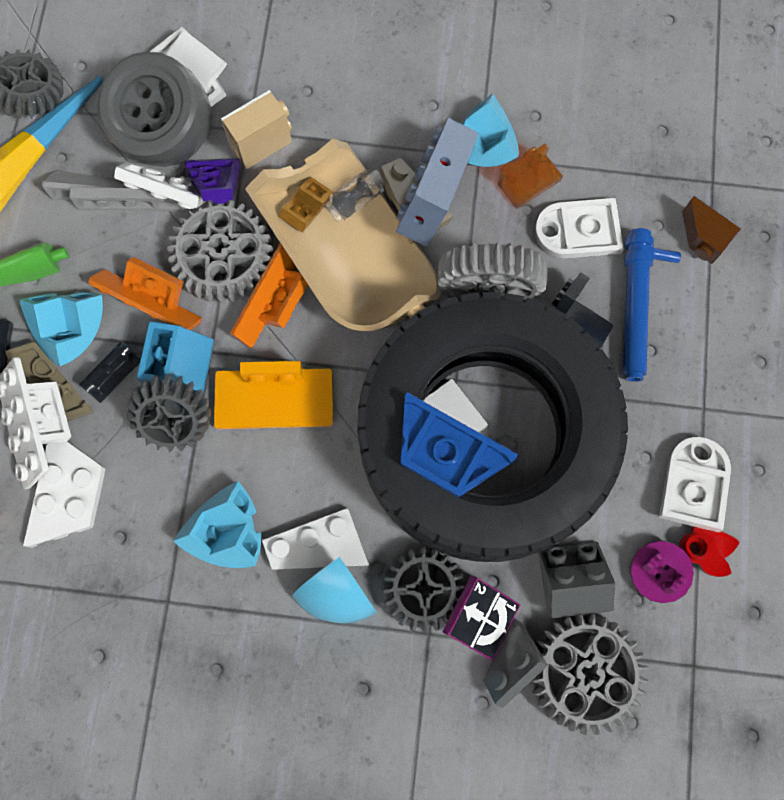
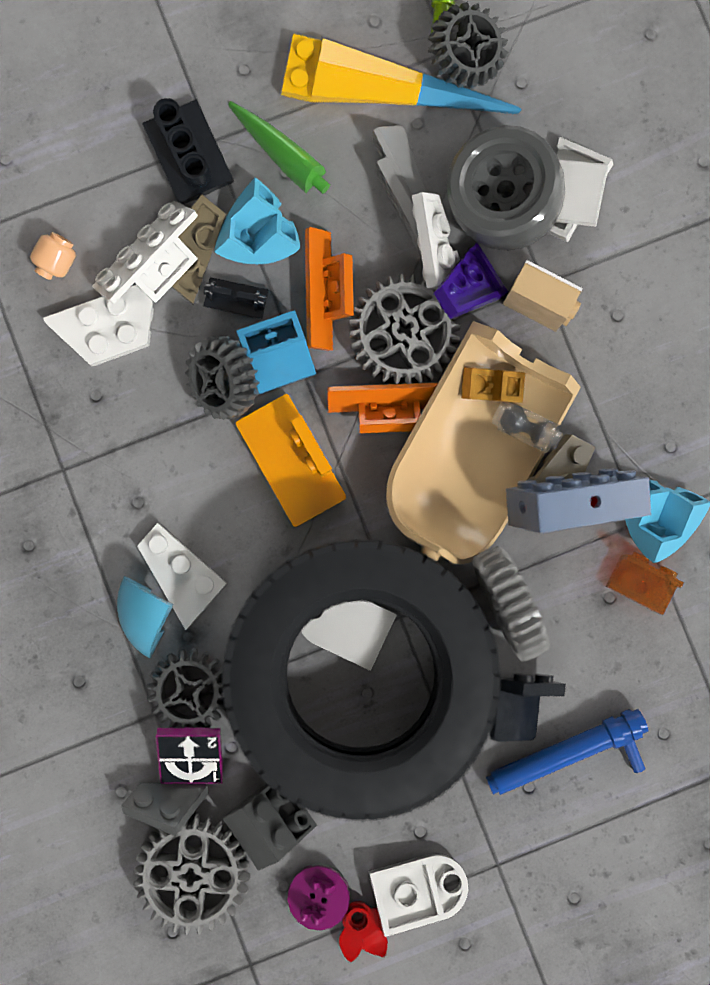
camera: 55 degrees right, 10 degrees up
medium azure brick [173,481,261,568] -> none
blue wing [401,392,518,498] -> none
white tile [534,198,624,259] -> none
reddish brown slope [682,196,741,264] -> none

